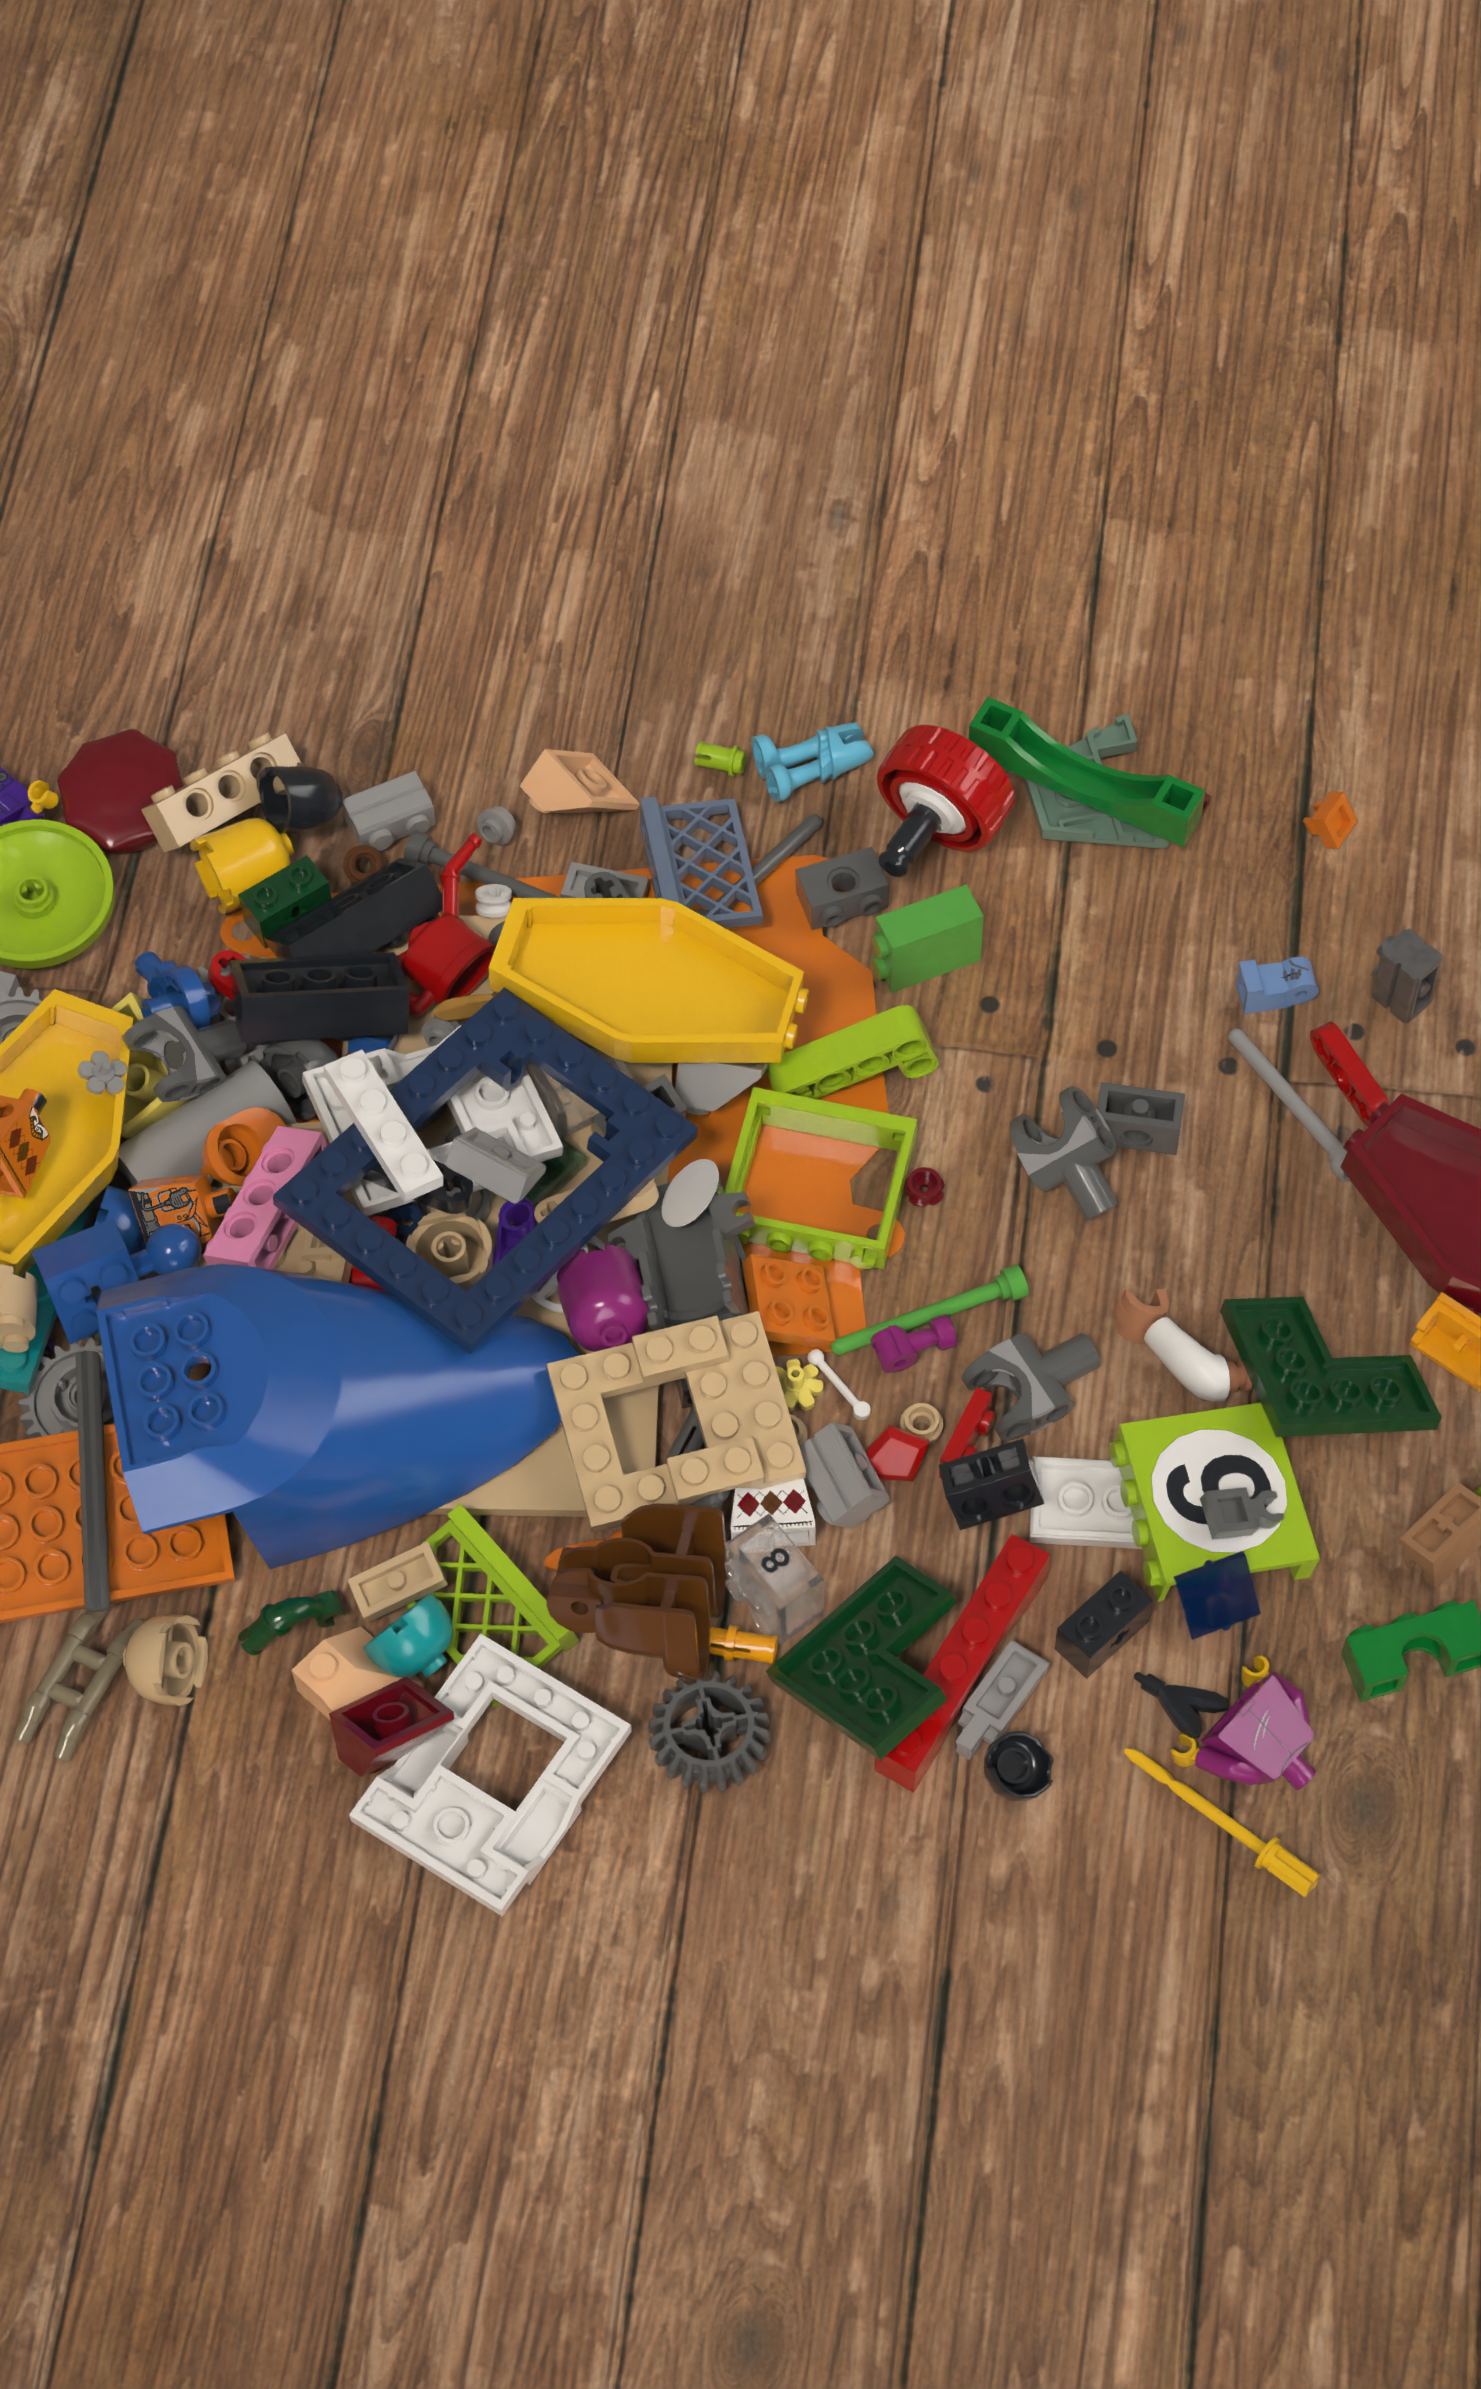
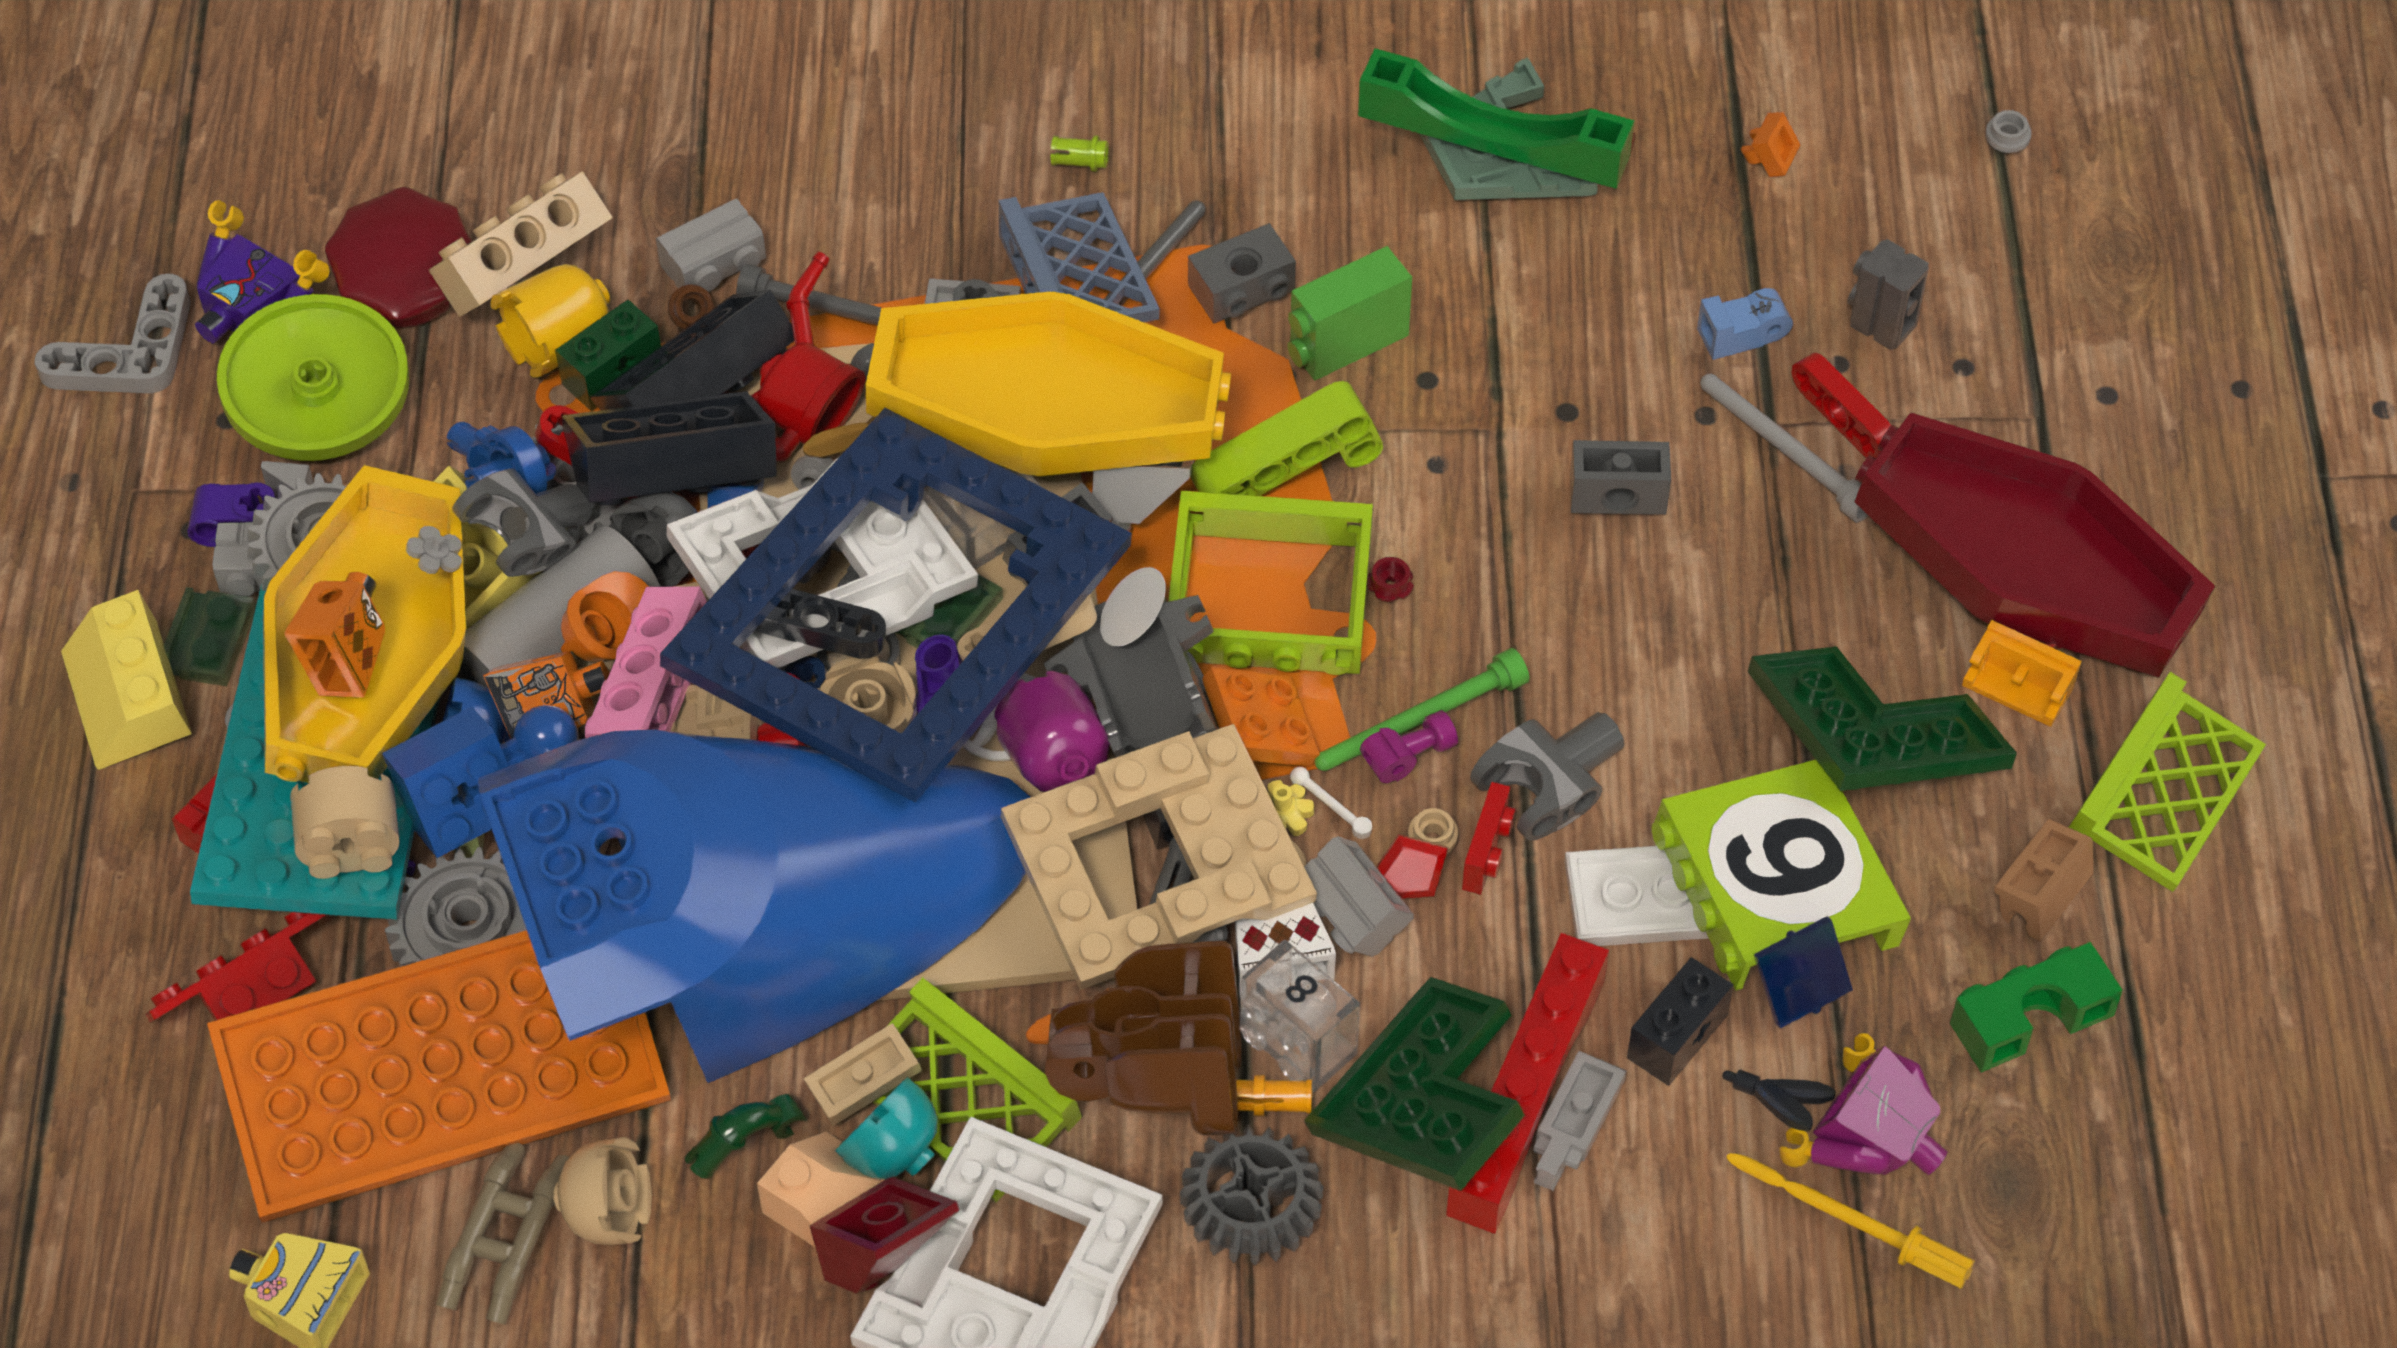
camera: 10 degrees left, 5 degrees down
dark grey axle [75,1351,110,1612] -> none
black piece [256,762,343,834] -> none
white plate [324,1050,444,1203] -> none
light grey slope [446,1127,547,1204] -> none
white bush [475,884,512,918] -> none
light grey plate [477,806,516,845] -> none
light nougat slope [520,749,640,814] -> none
medium azure piece [751,722,874,802] -> none
red wheel [877,725,1015,877] -> none
black brick [939,1439,1045,1530] -> none
black hair [984,1731,1053,1801] -> none
dark grey connector [1010,1086,1119,1221] -> none
white piece [1114,1289,1253,1402] -> none
dark grey plate [1200,1487,1284,1539] -> none

